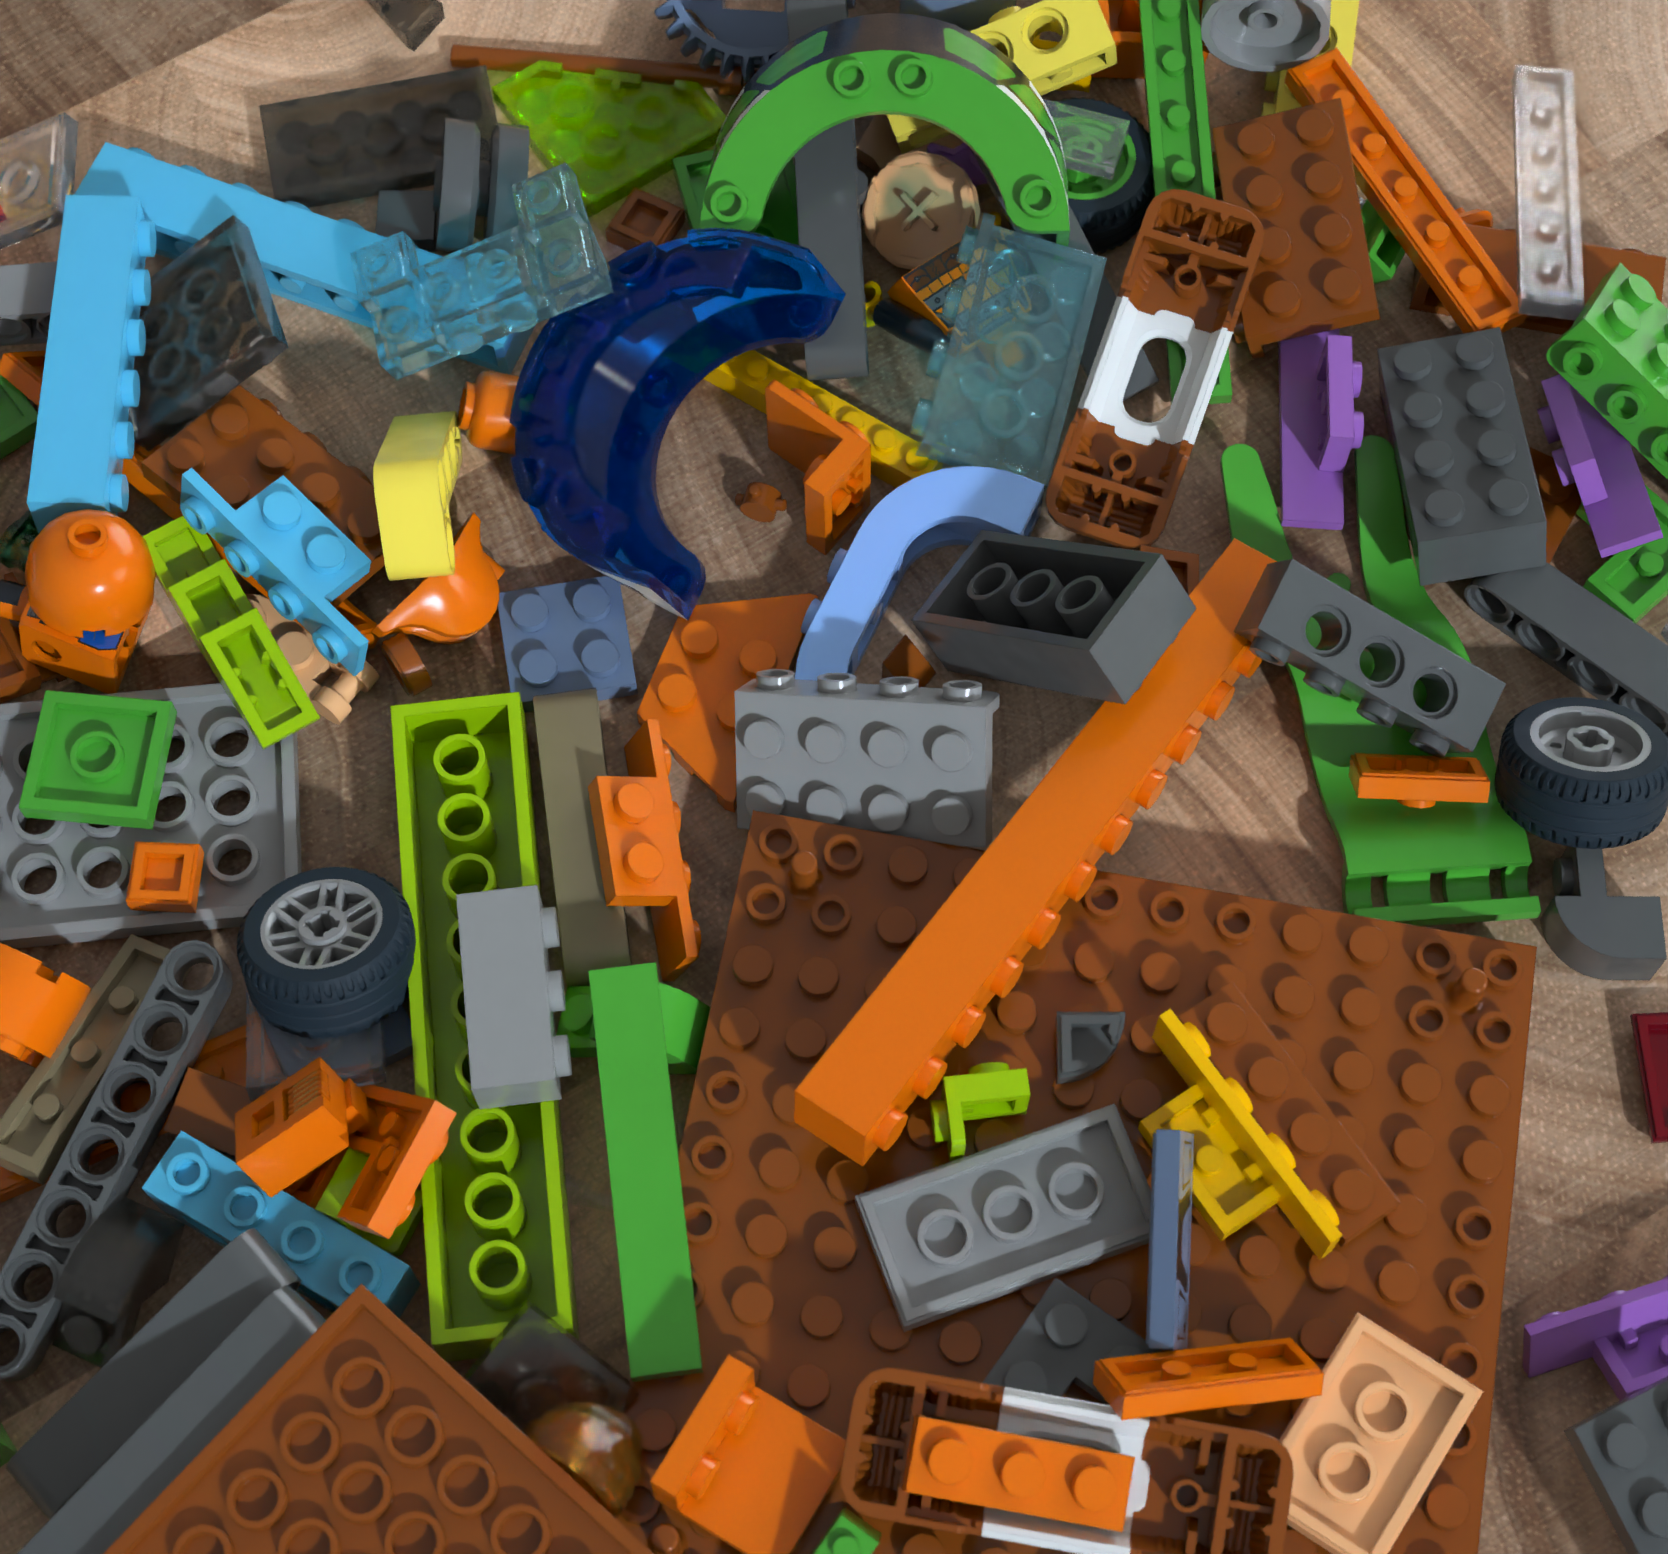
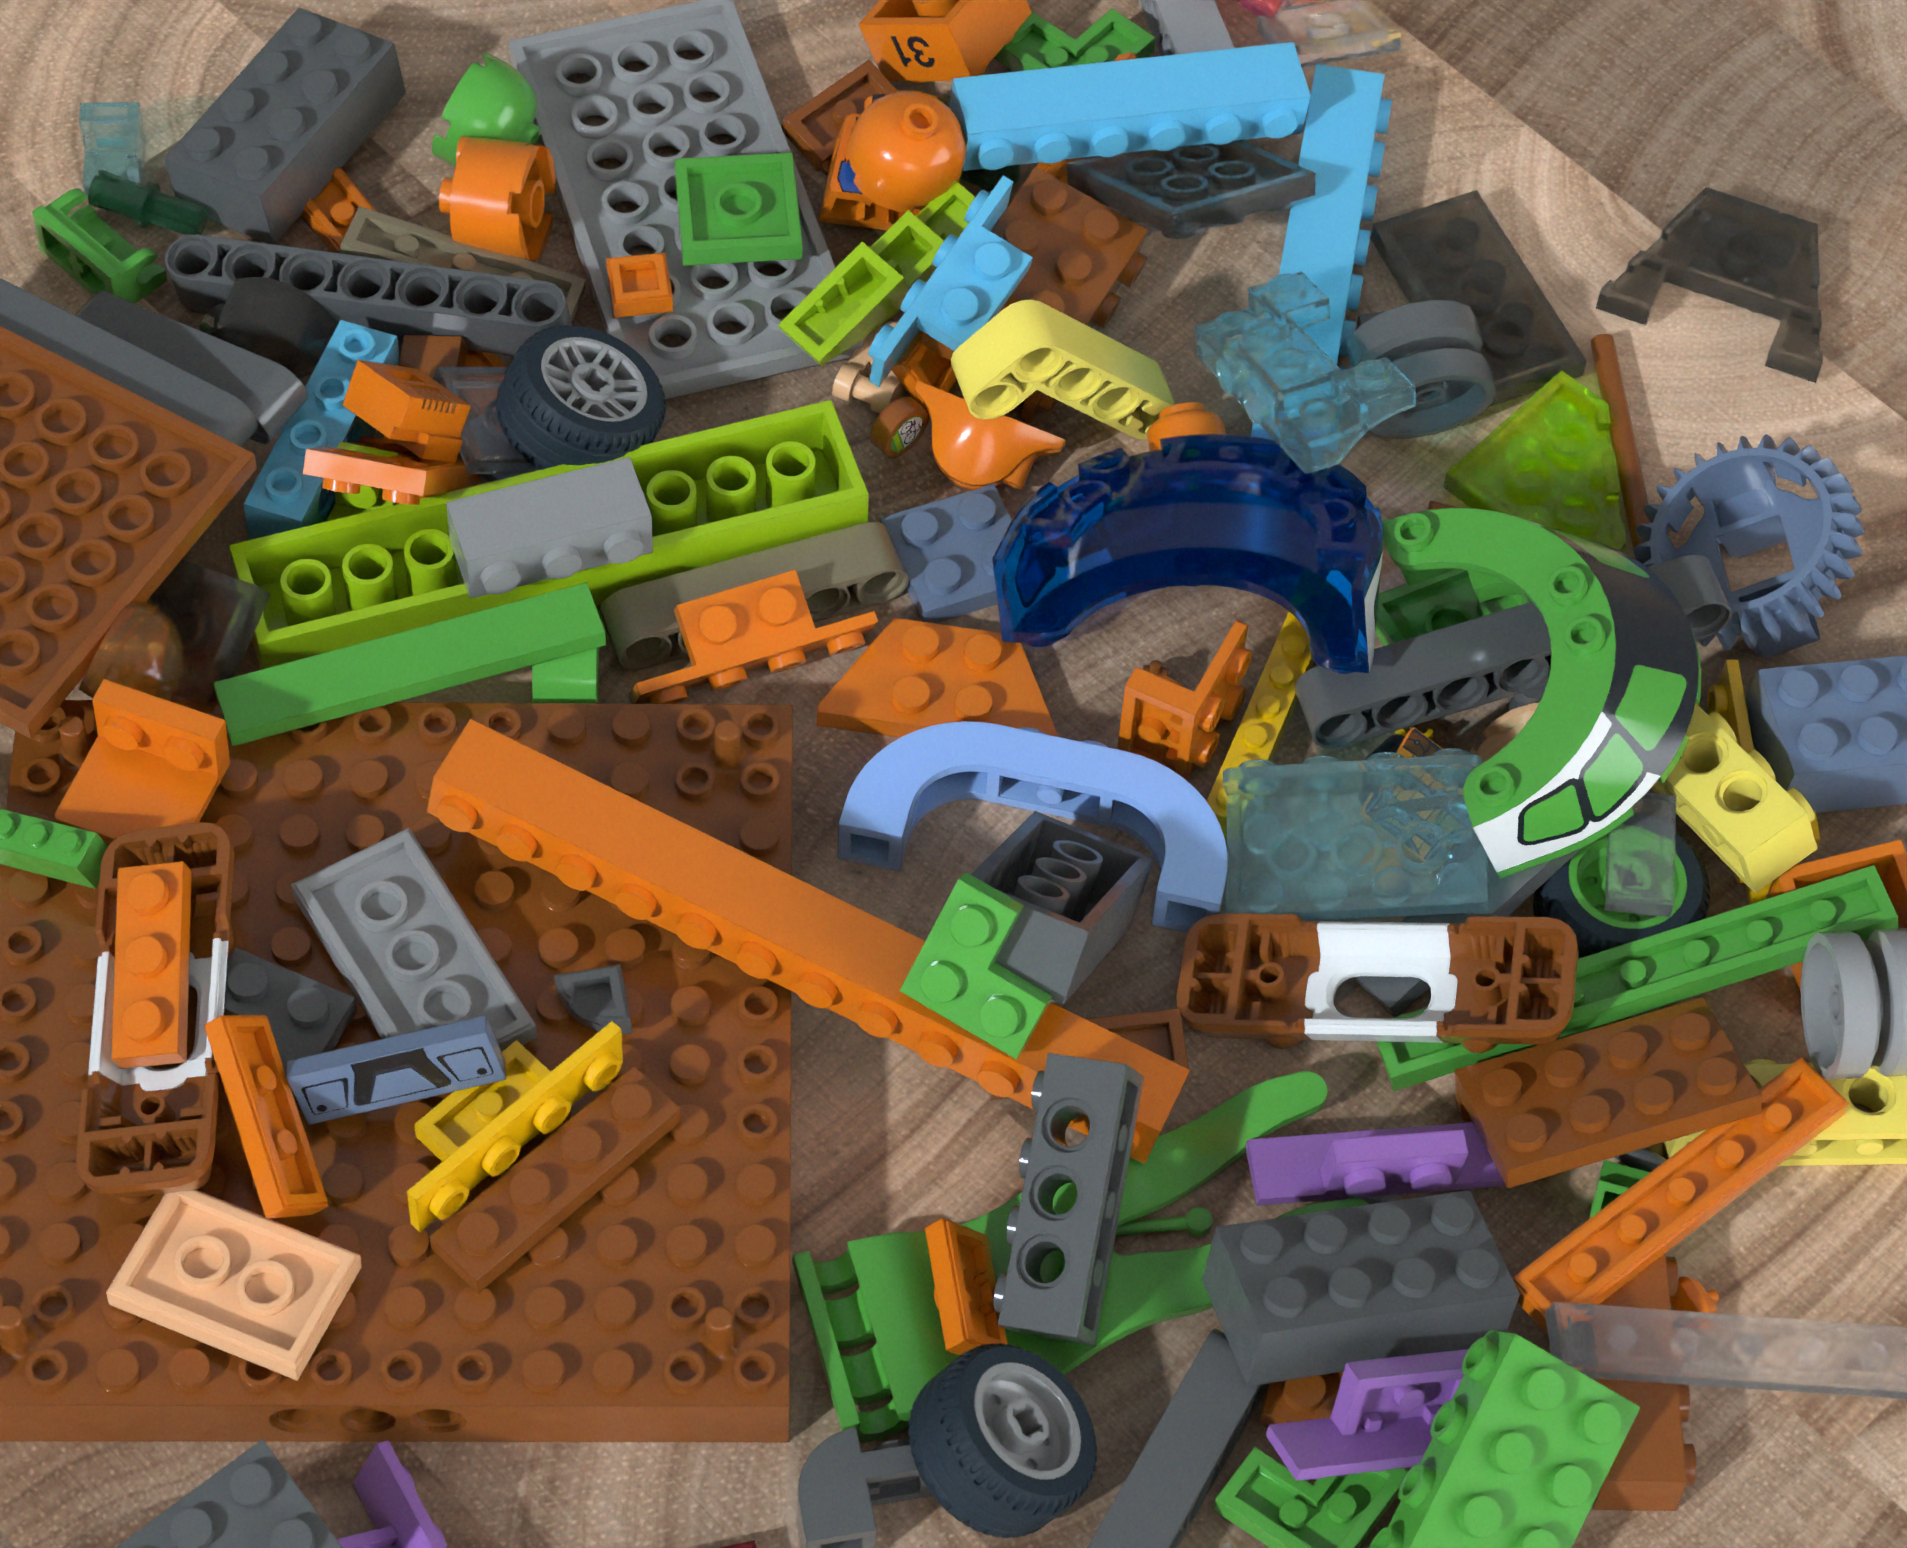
camera: 75 degrees right, 10 degrees down
light grey bracket [734,669,1000,848] -> none
dark orange piece [882,634,936,687] -> none
lime bracket [930,1062,1030,1161] -> none
none -> bright green plate [899,872,1053,1059]

